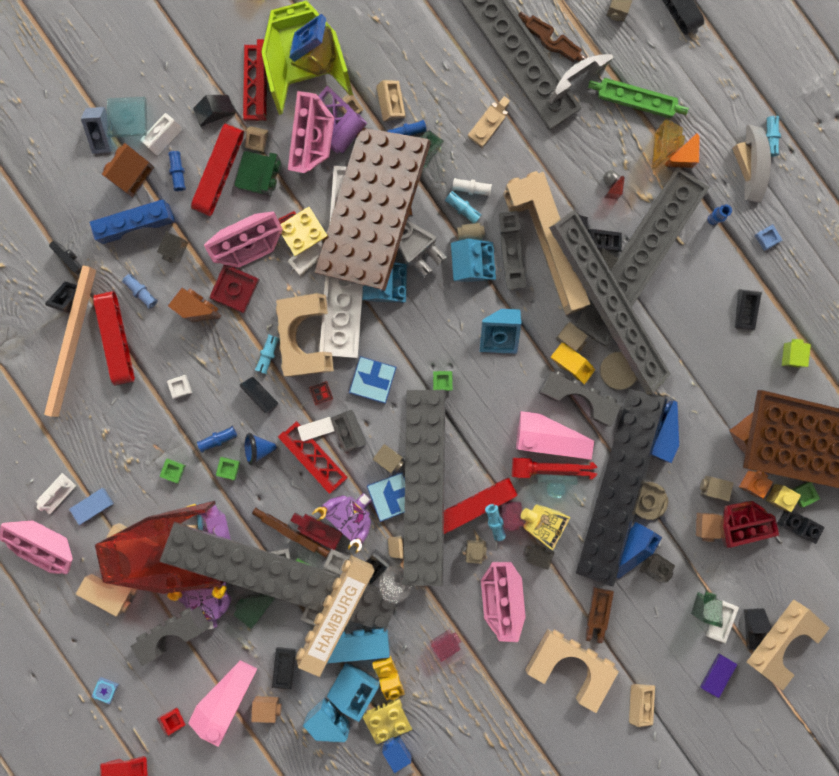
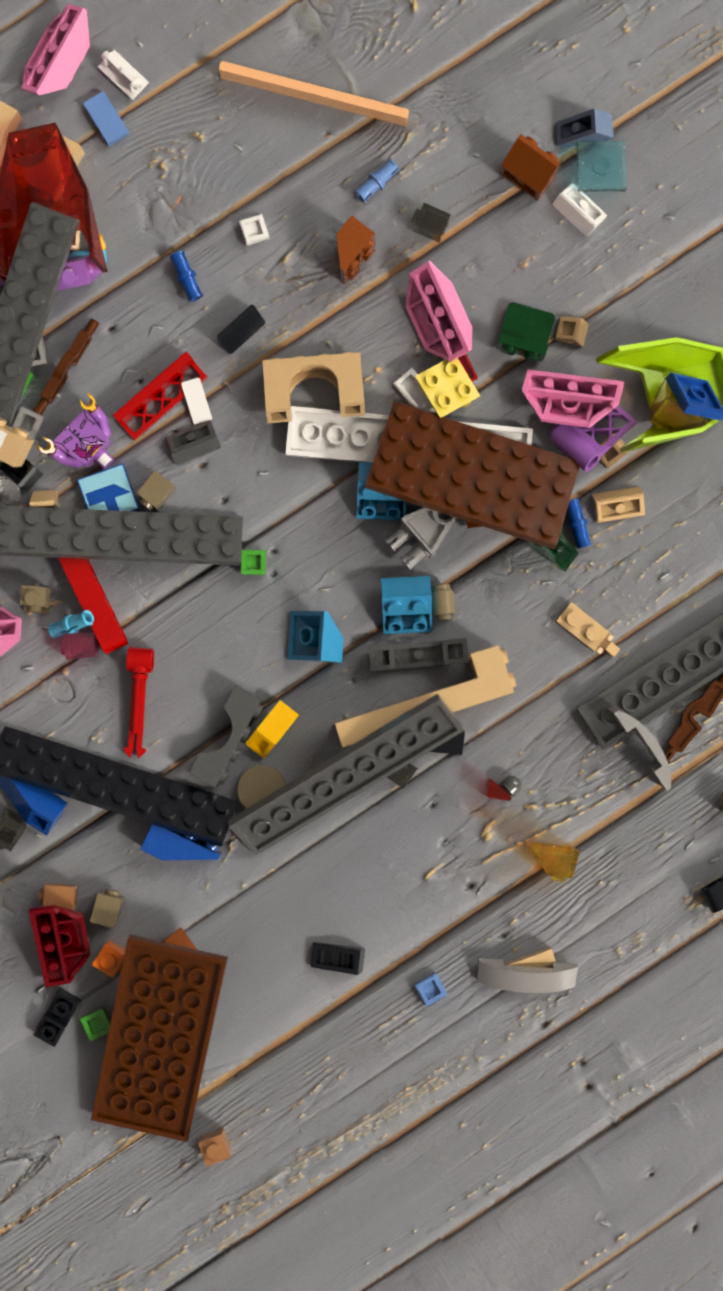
camera: 90 degrees right, 0 degrees up
black slope [45,281,77,313] -> none
black plate [49,240,82,275] -> none
blue arch [89,199,175,244] -> none
red beam [93,291,135,386] -> none
bright green plate [159,458,186,483] -> none
blue pin [168,151,186,192] -> none
red beam [191,123,244,216] -> none
black slope [193,95,235,127] -> none
dark red tile [209,265,260,314] -> none
bright green plate [216,457,240,480] -> none
red fence [243,39,267,121] -> none
blue hat [244,433,277,465] -> none
medium azure pin [255,334,280,374] -> none
dark red hinge [290,513,343,550] -> none
clear red tile [309,381,334,405] -> none
medium azure tile [349,356,397,404] -> none
medium azure pin [445,191,482,223] -> none
white pin [453,178,492,197] -> none
bright pink wedge [516,411,594,460] -> none
light yellow torso [521,504,570,550] -> none
clear smoke brick [523,544,555,570] -> none
clear light blue tile [536,474,578,498] -> none
dark tan brick [555,322,588,351] -> none
dark grey plate [574,167,709,347] -> none
black slope [587,229,622,252] -> none
bright green plate [588,78,689,119] -> none
dark tan tile [635,481,668,520] -> none
orange slope [664,133,700,168] -> none
blue pin [707,204,732,225] -> none
medium azure pin [766,116,781,157] -> none
light yellow brick [766,484,801,512] -> none
lime brick [782,339,811,368] -> none

